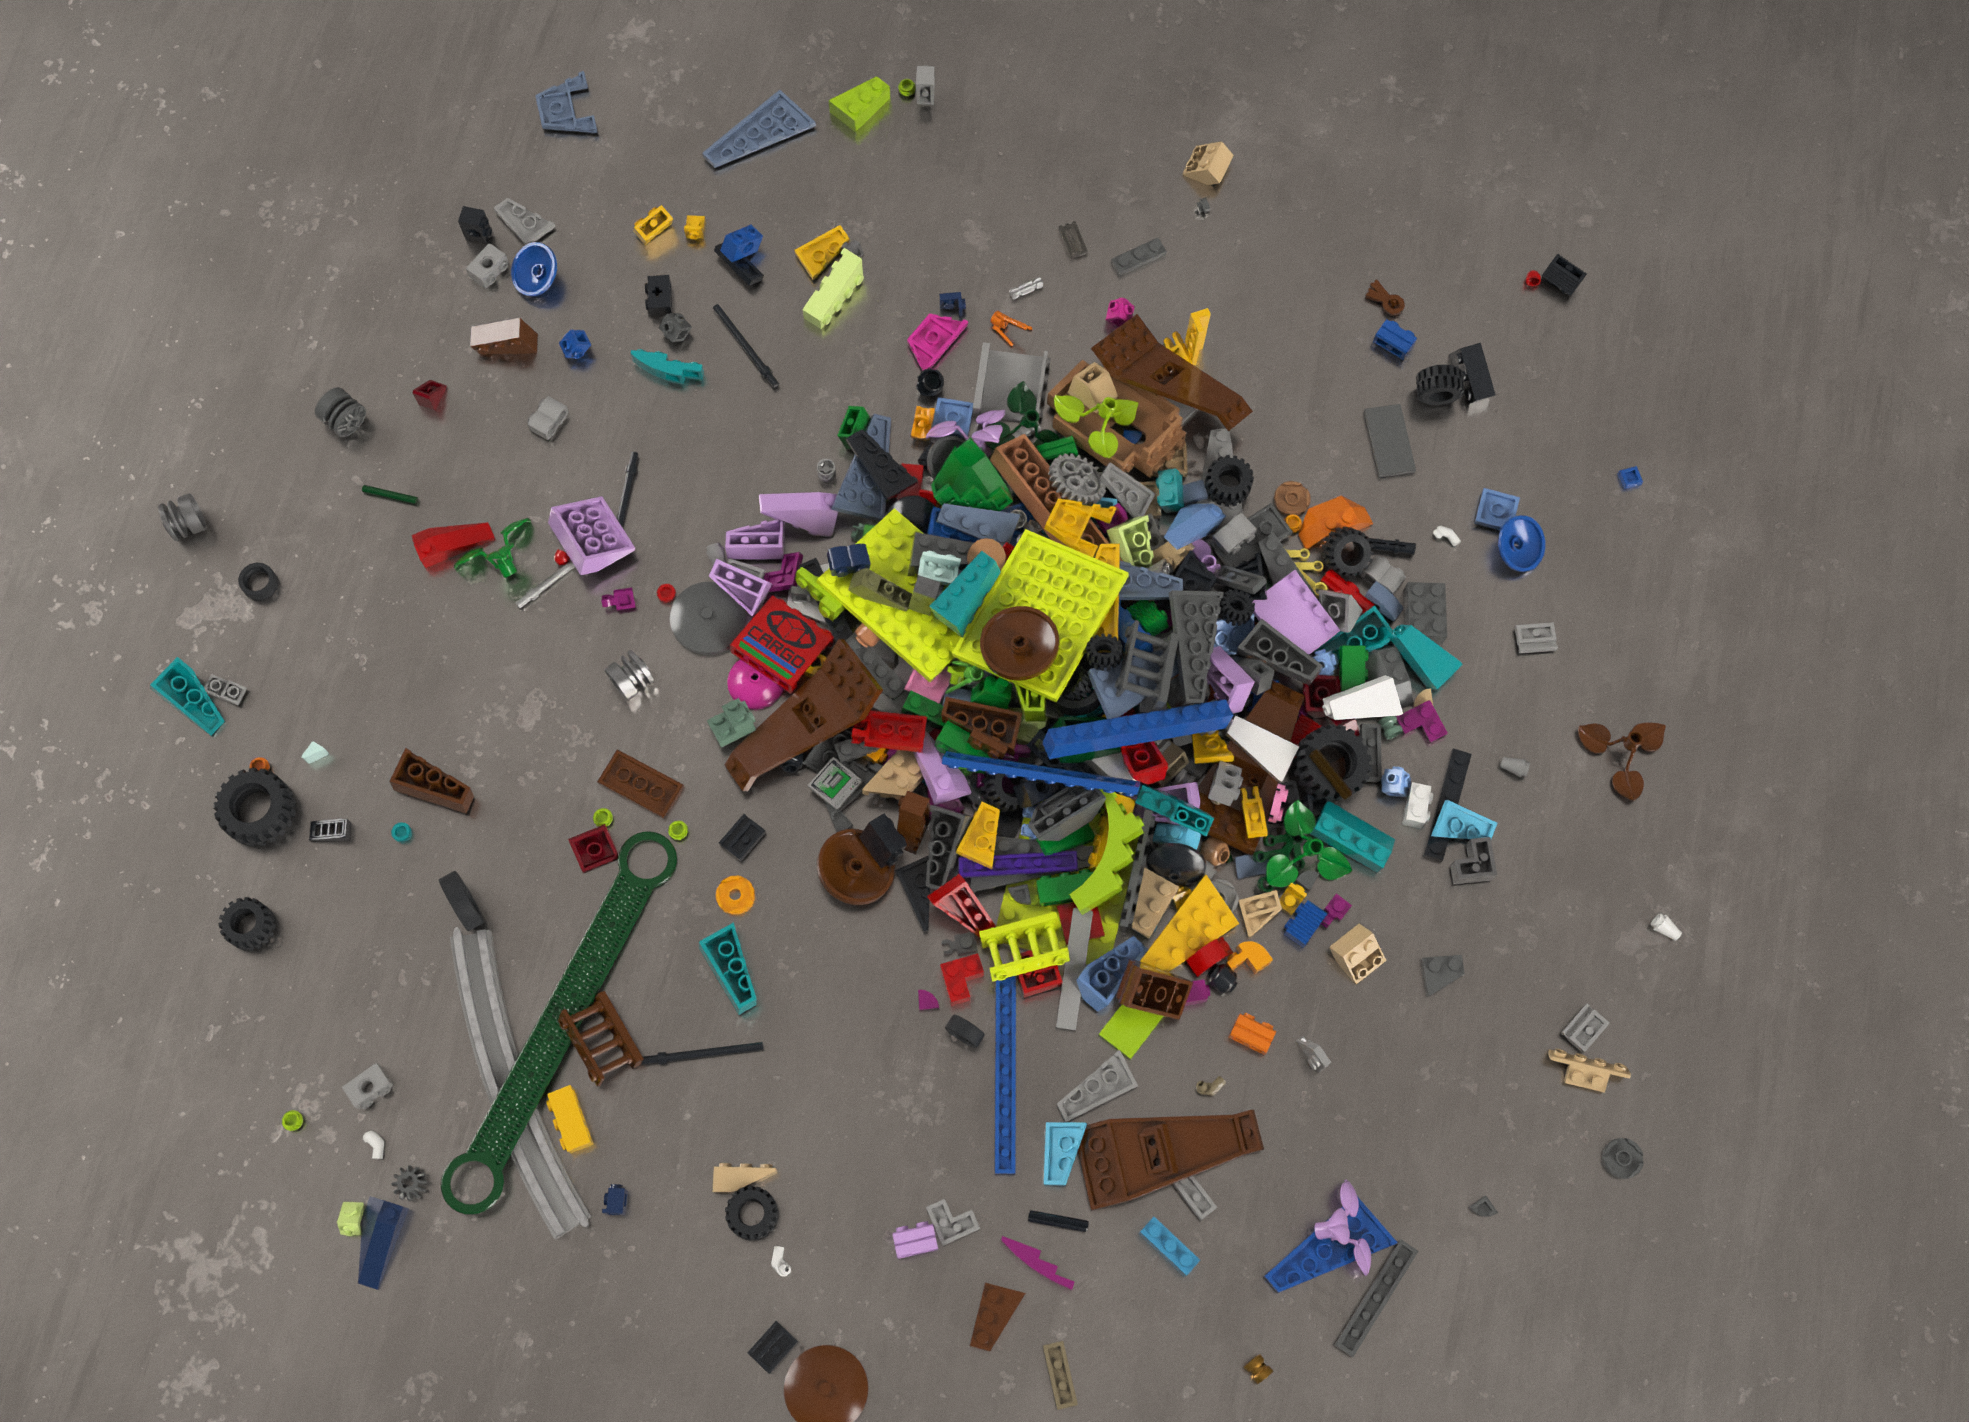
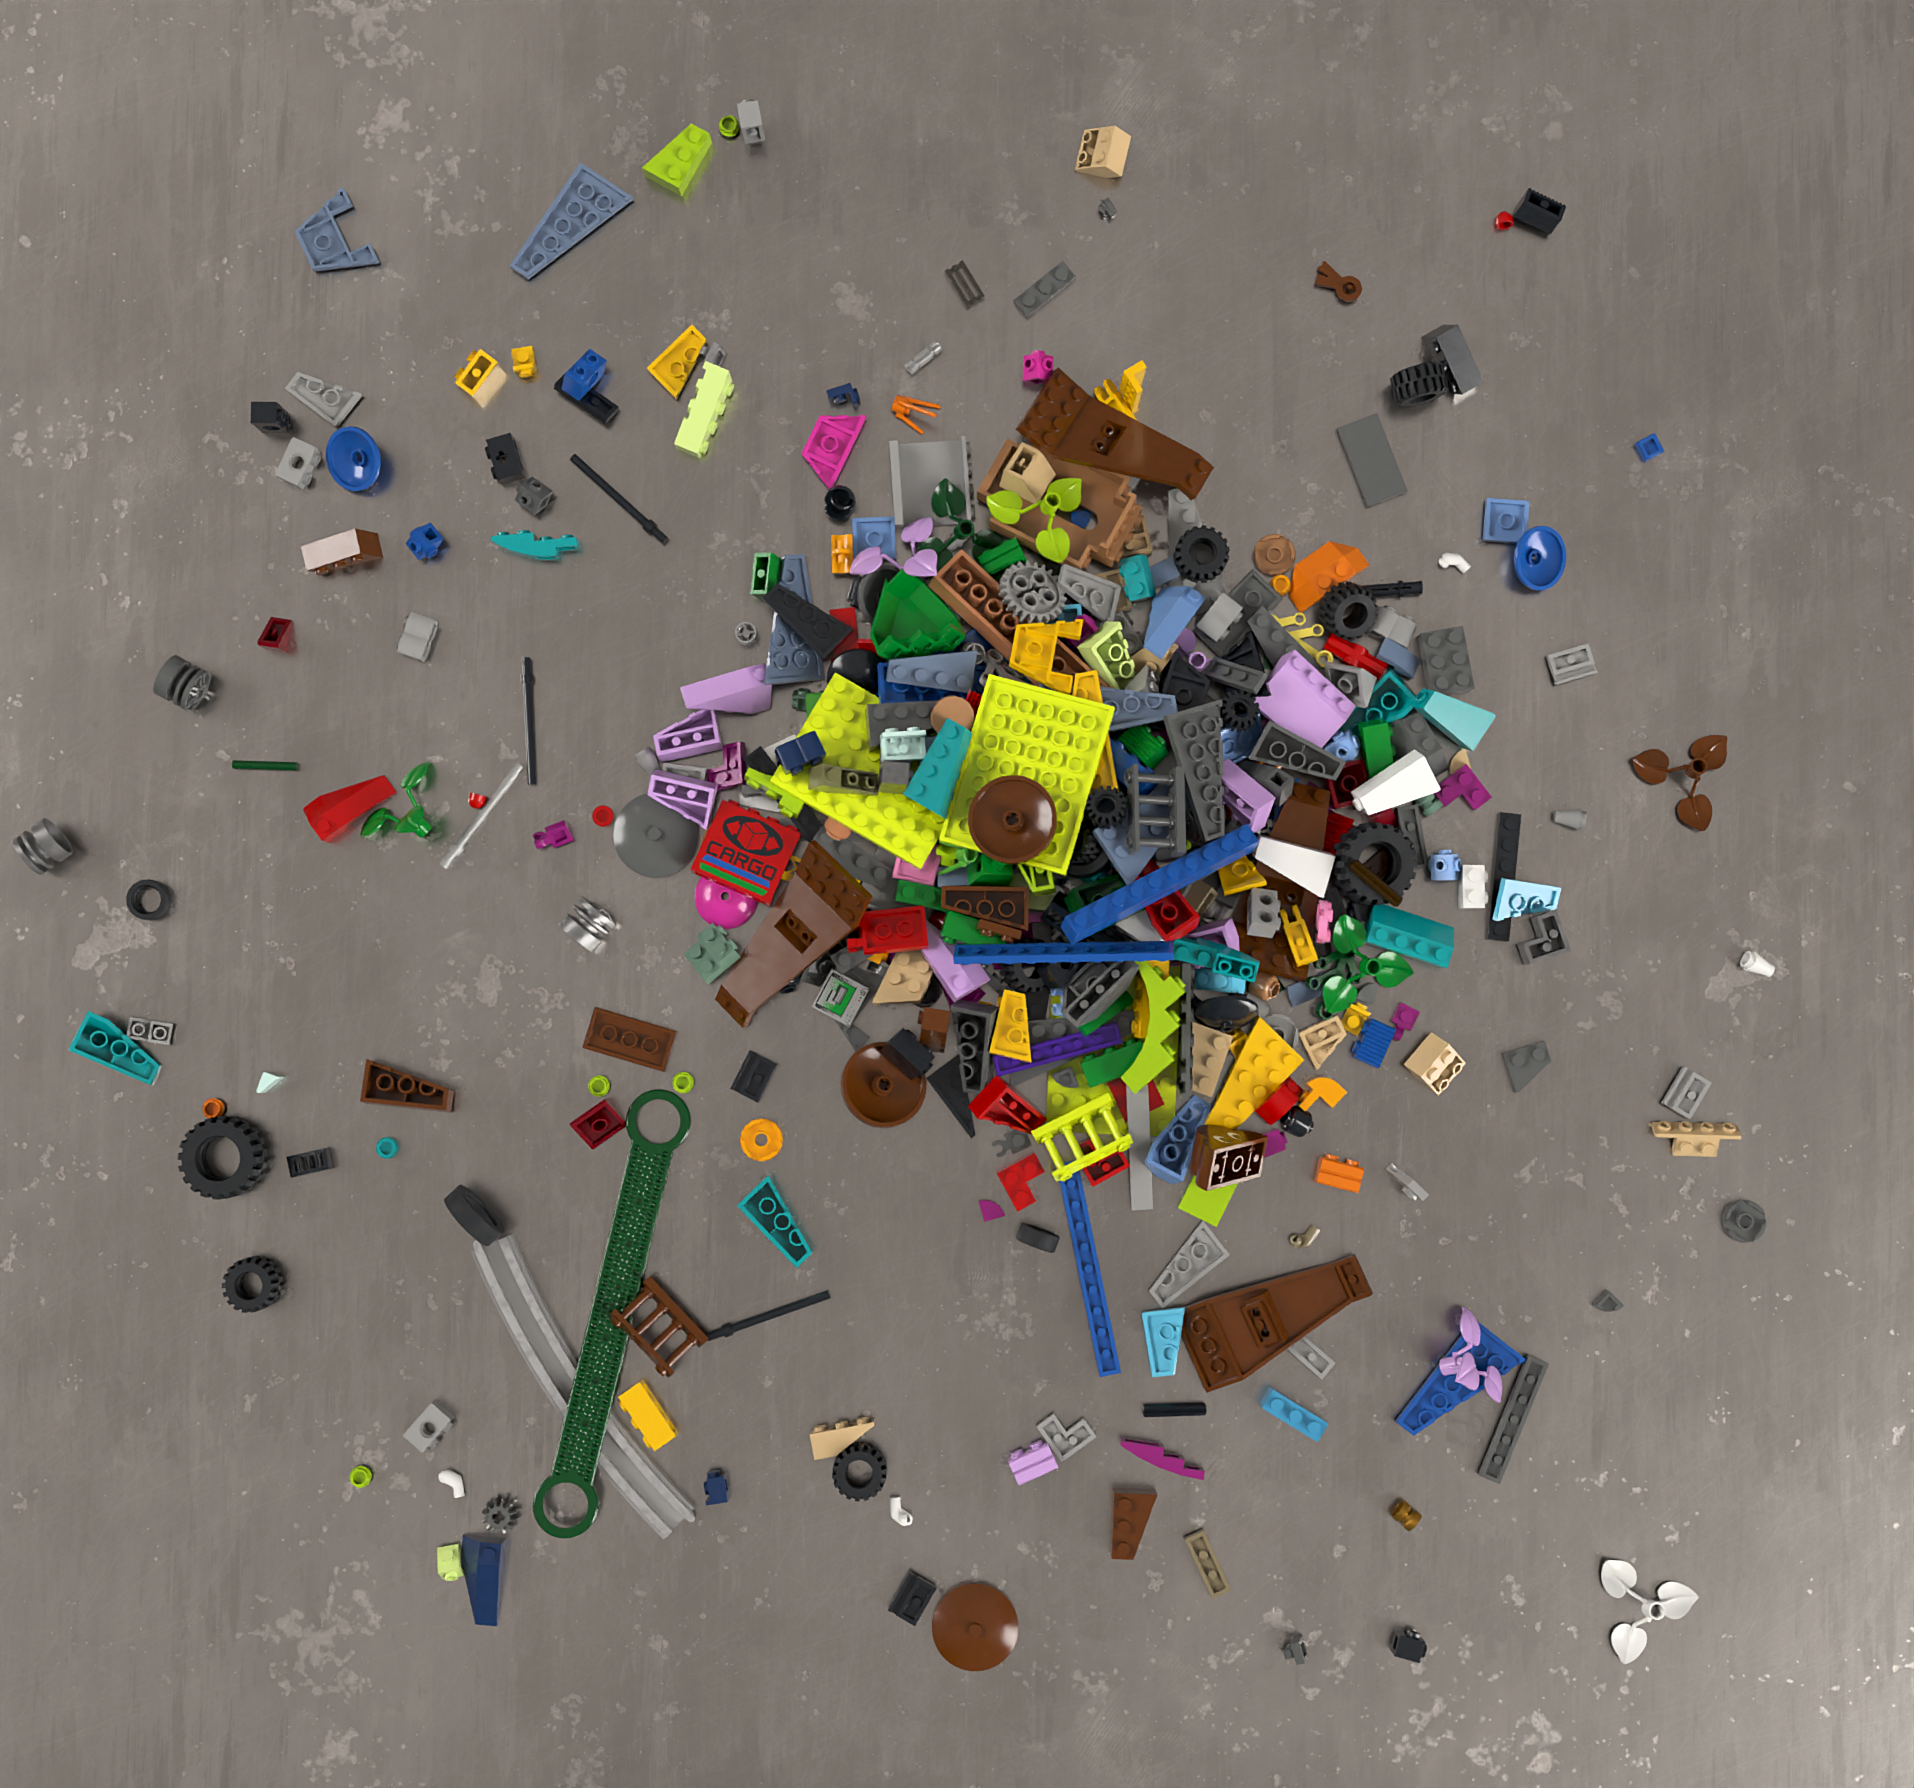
camera: 10 degrees left, 15 degrees up
lavender slope [548,496,635,575] -> none
blue brick [1373,319,1417,360] -> none

